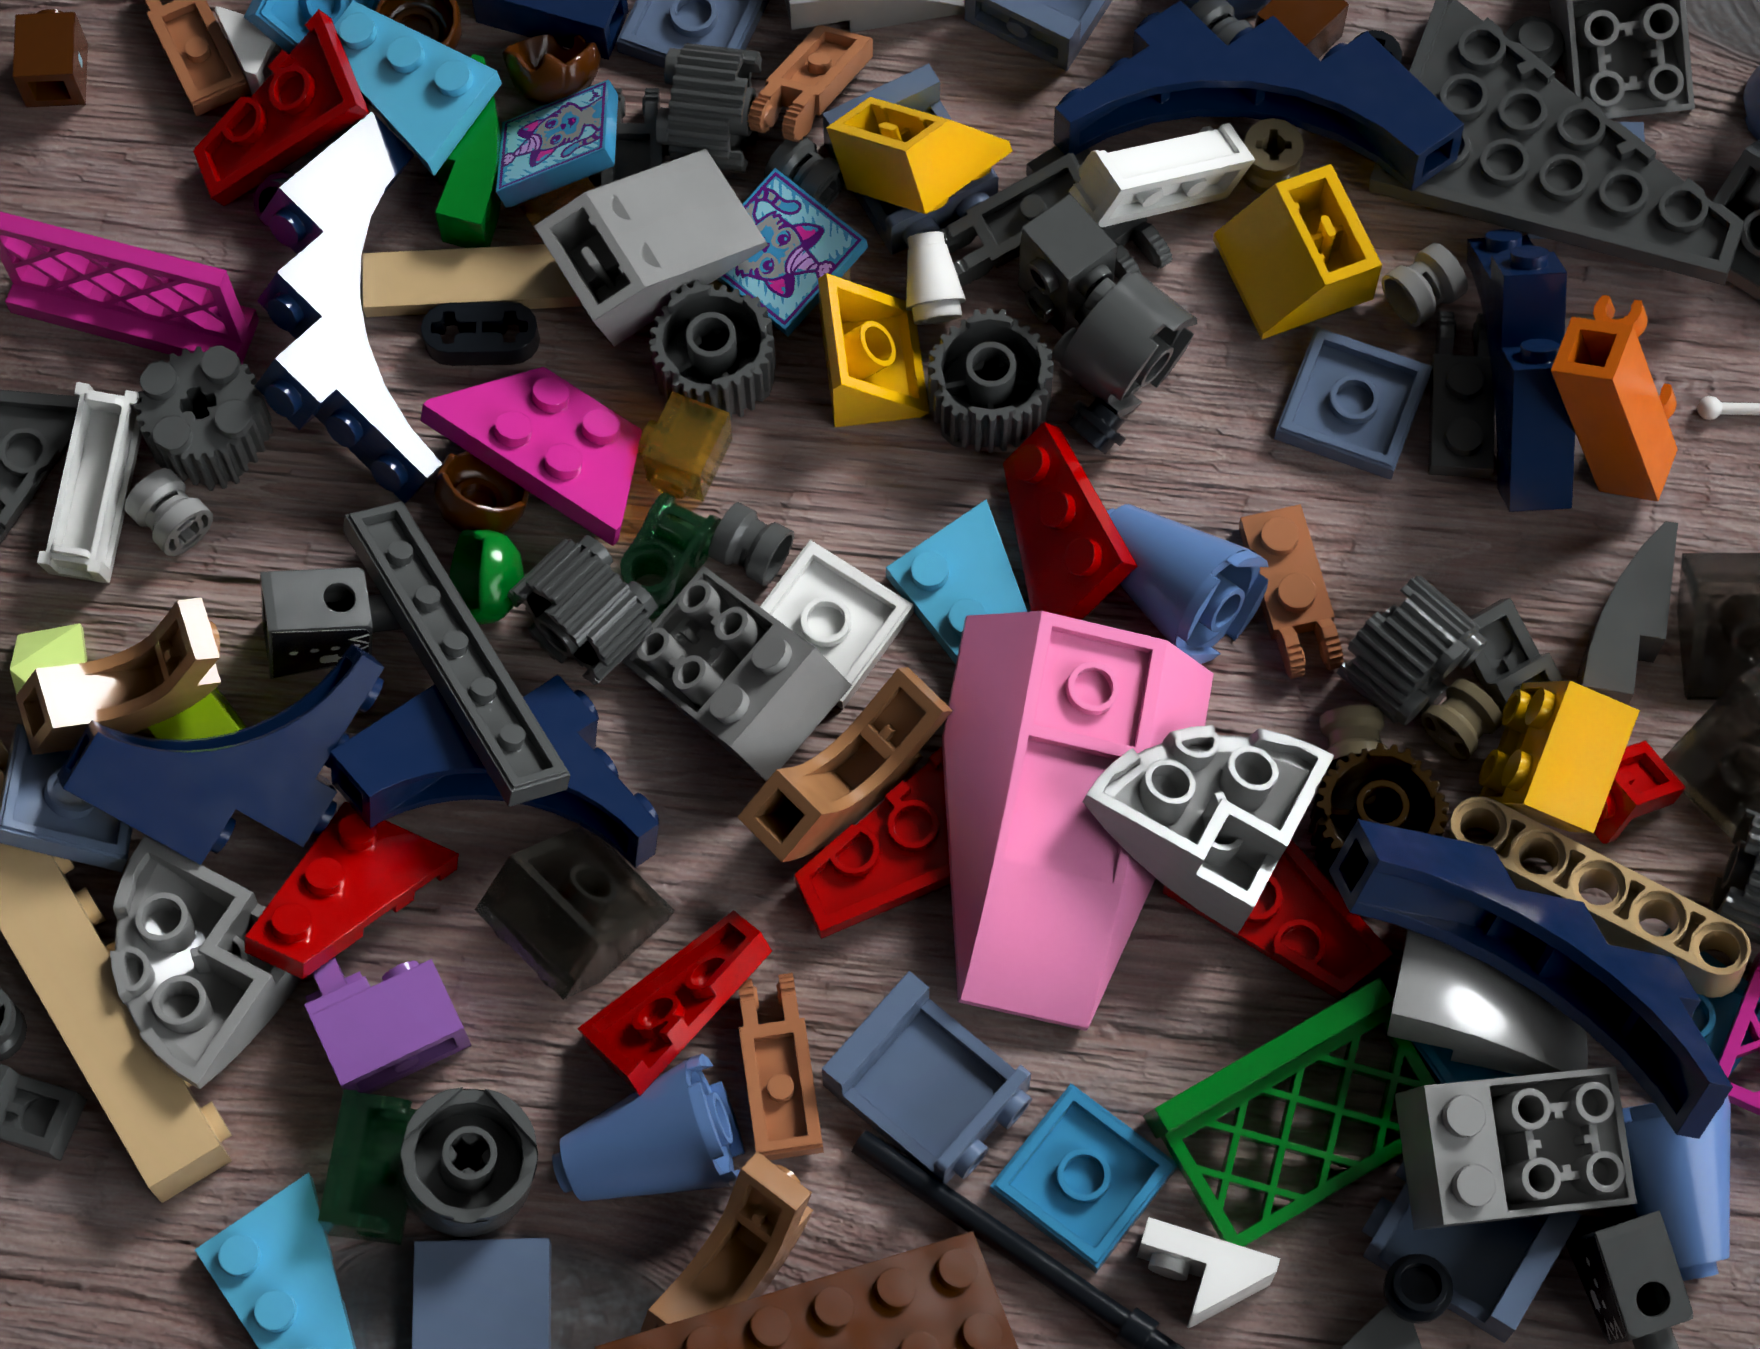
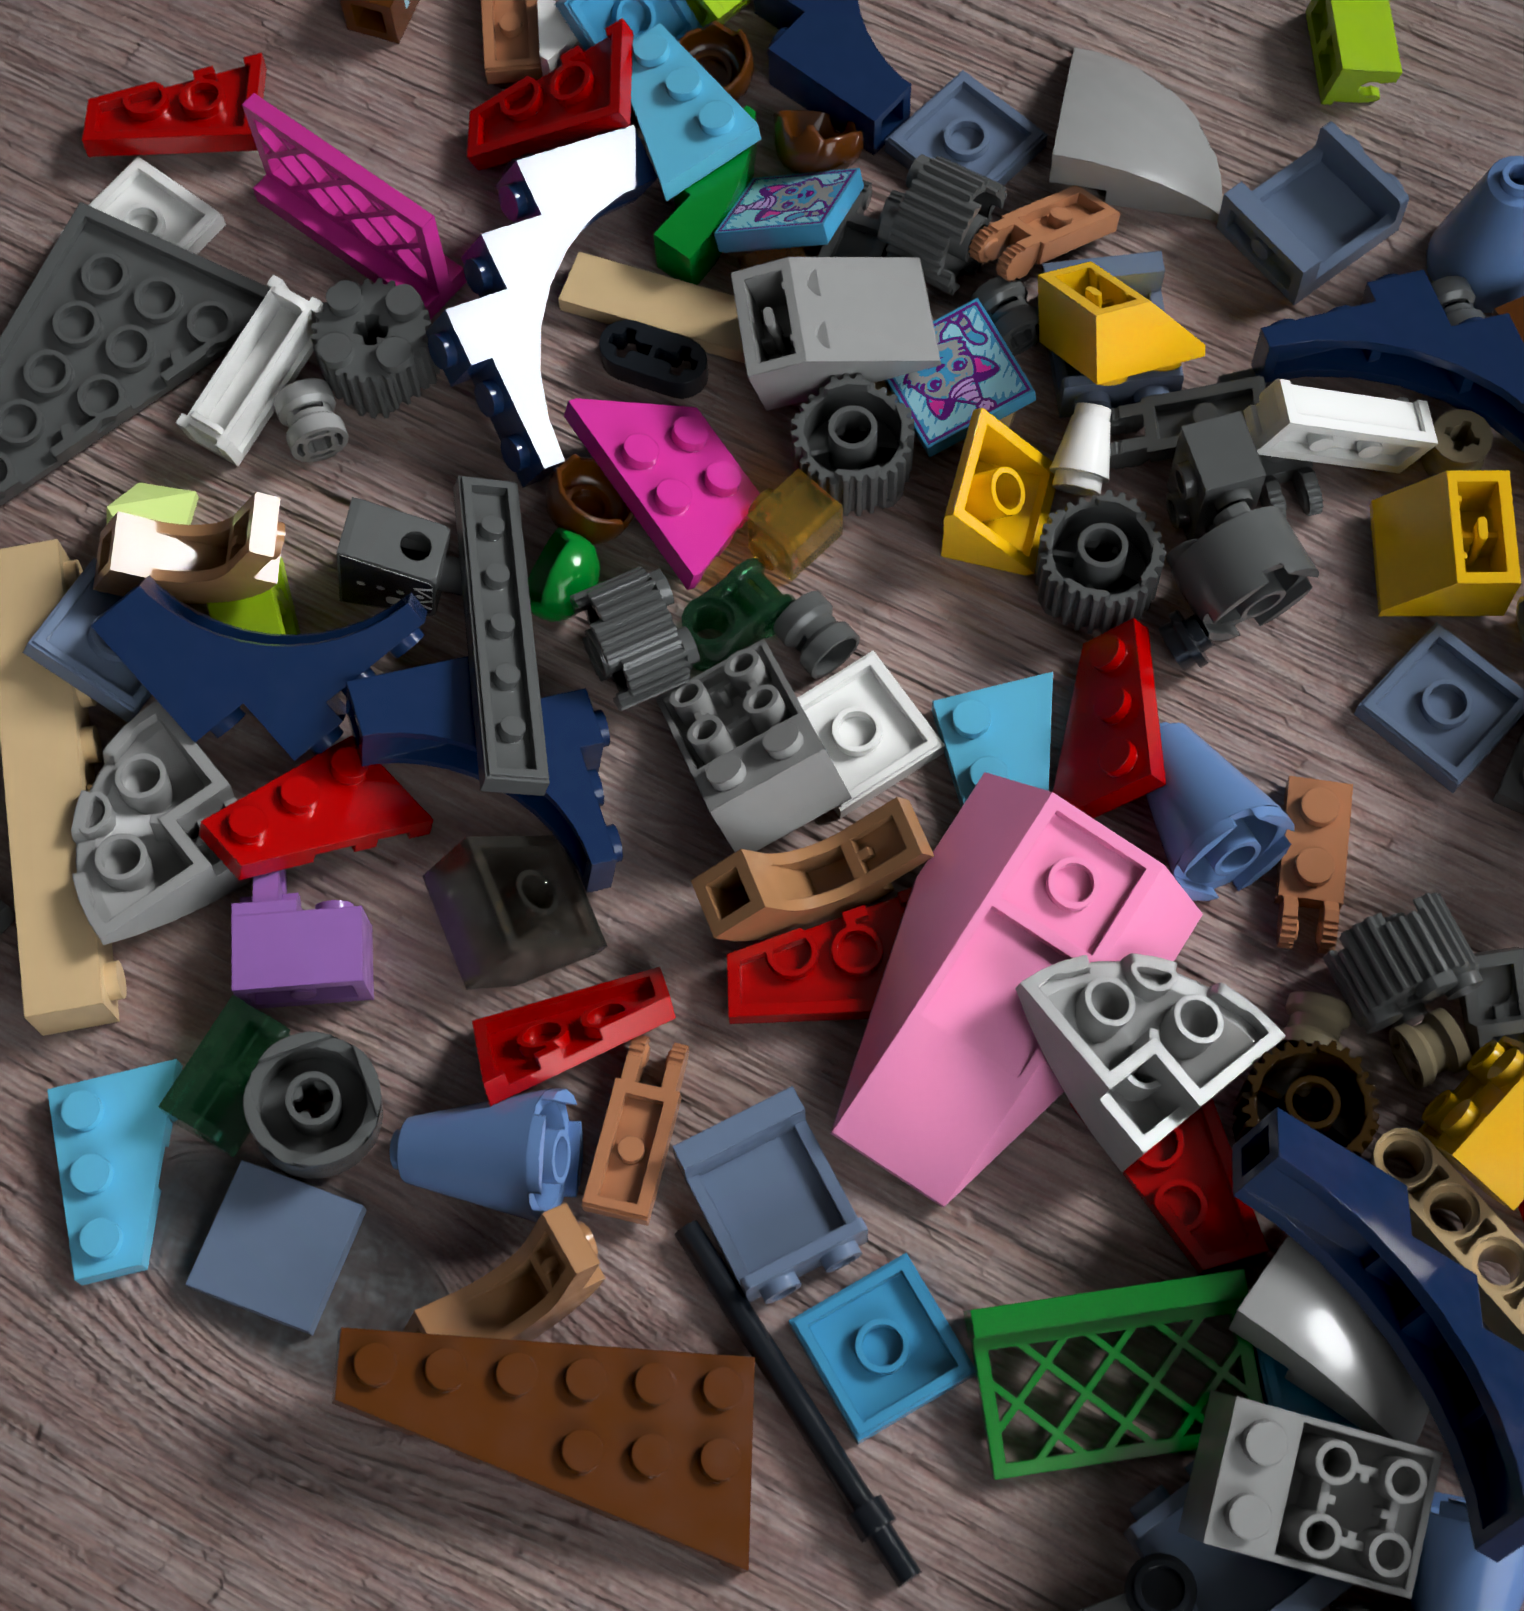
camera: 25 degrees right, 0 degrees up
white slope [1137,1217,1280,1328] -> none

